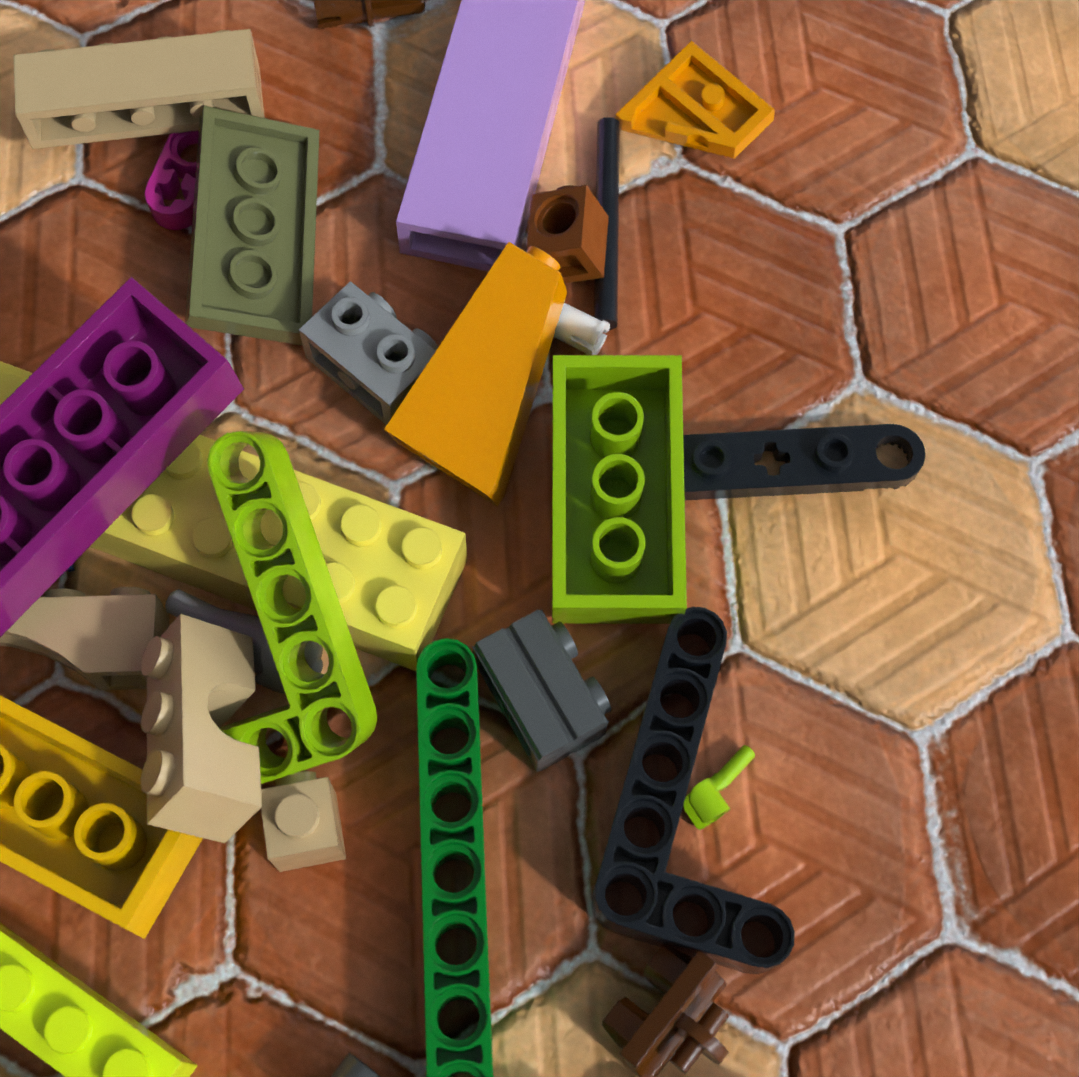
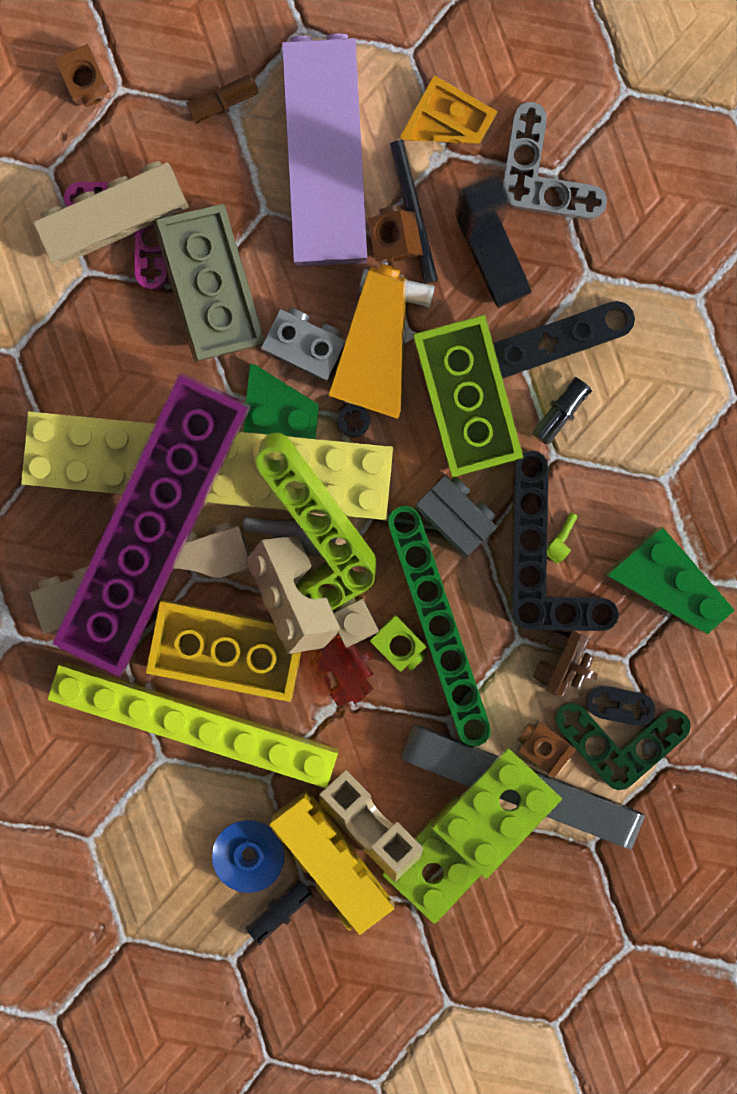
camera: 15 degrees left, 20 degrees up
none -> green wing [243,364,319,439]
none -> clear red hips [310,636,374,706]
none -> black bush [338,405,370,438]
none -> lime brick [370,614,426,672]
none -> black beam [455,172,531,308]
none -> light grey beam [503,102,607,220]
none -> black axle [533,377,592,444]
none -> green wedge [603,527,735,634]

